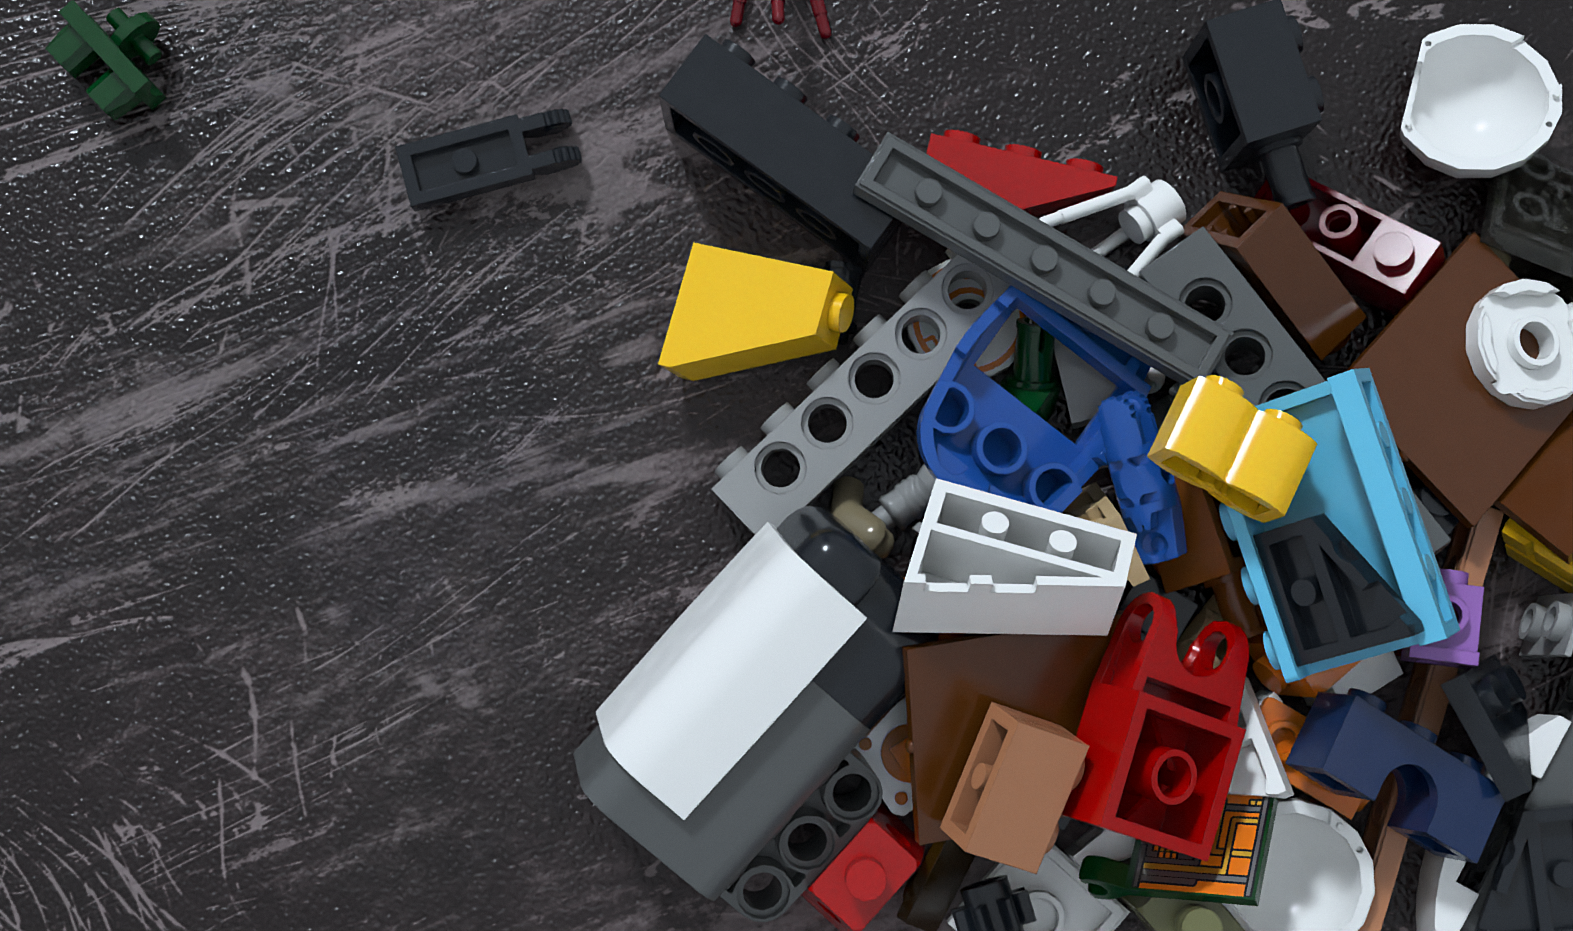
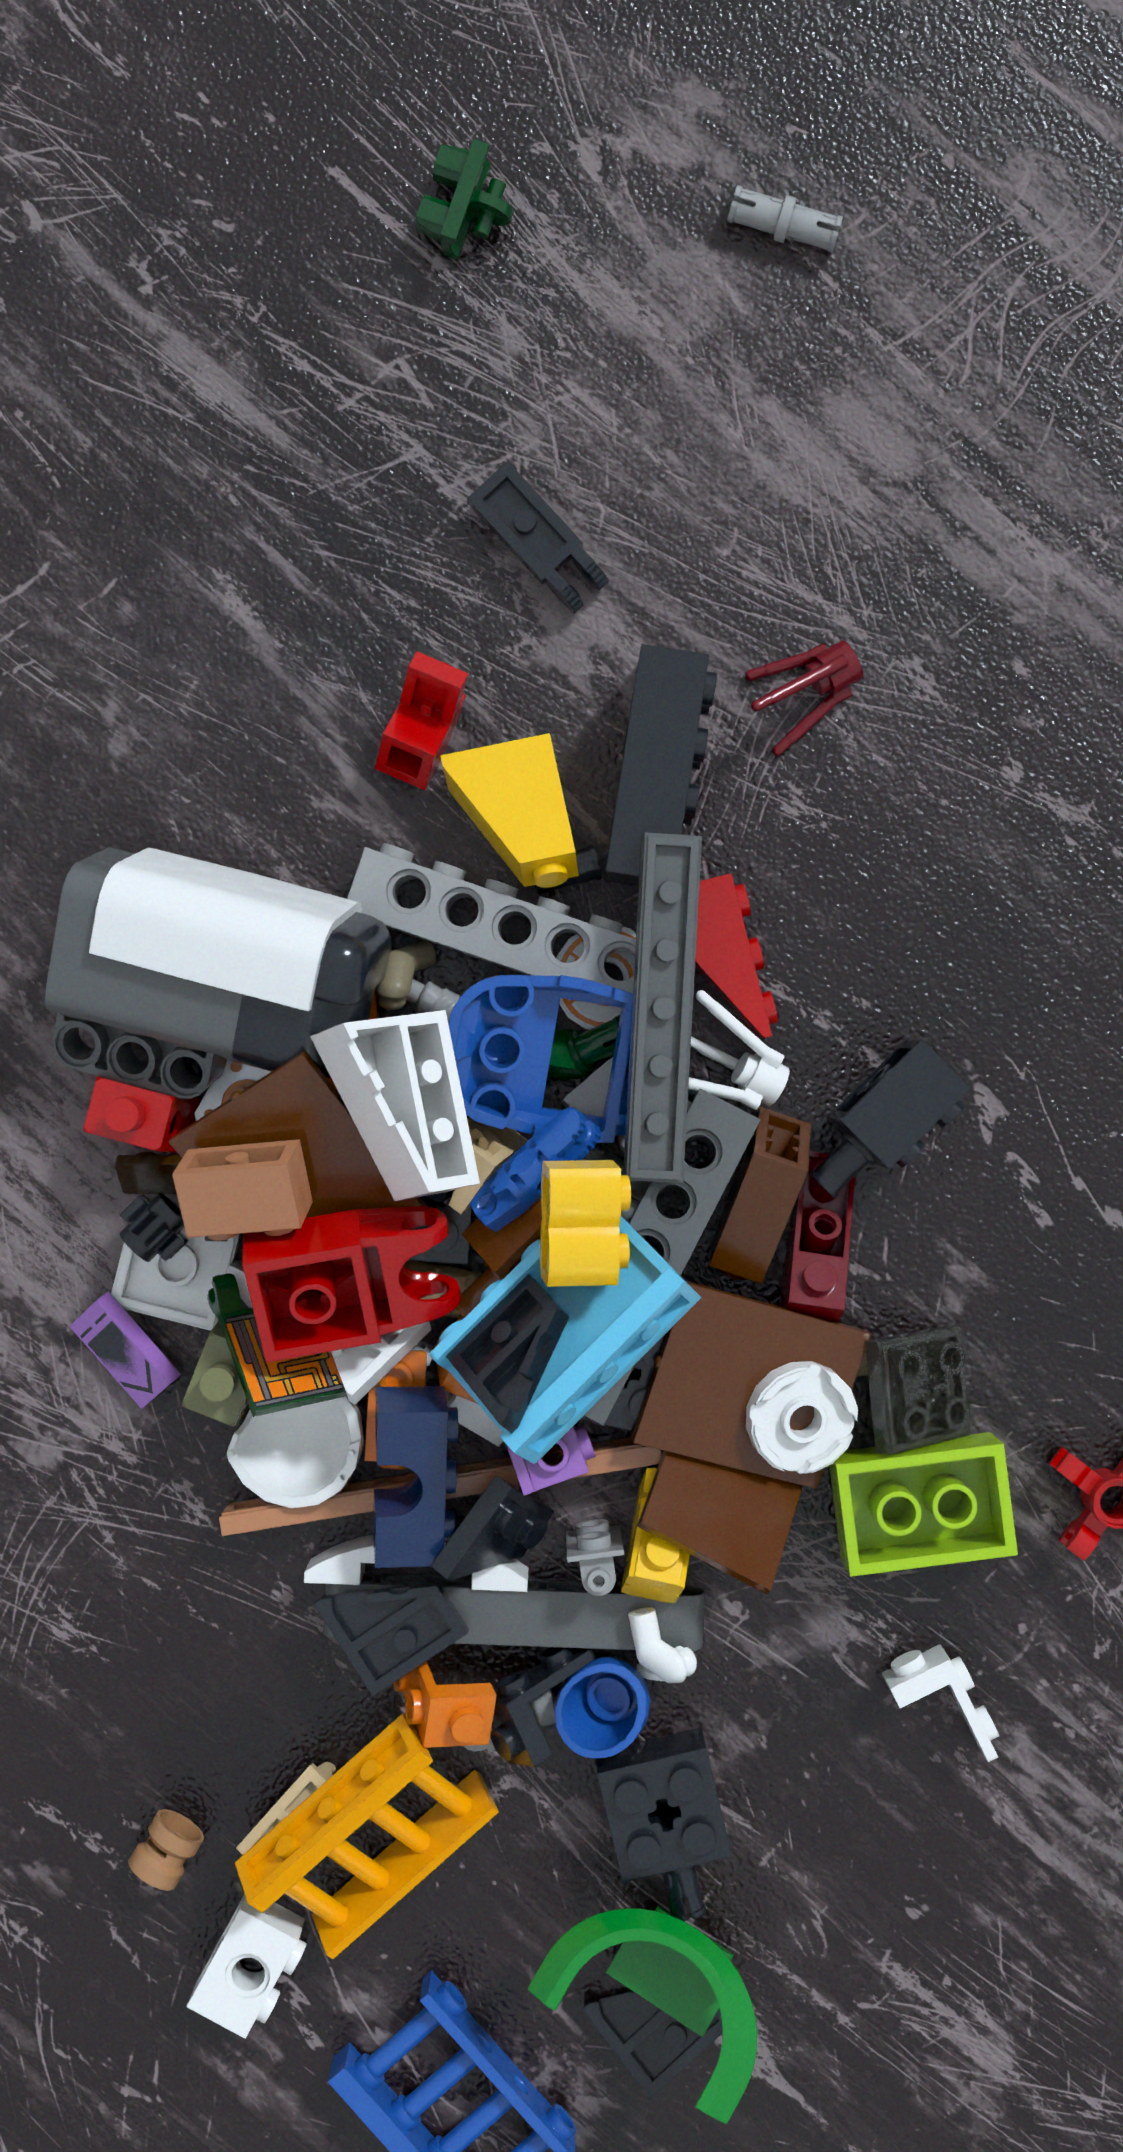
camera: 65 degrees right, 5 degrees up
white cylinder [1399,24,1562,178] -> none
none -> red brick [374,651,469,790]

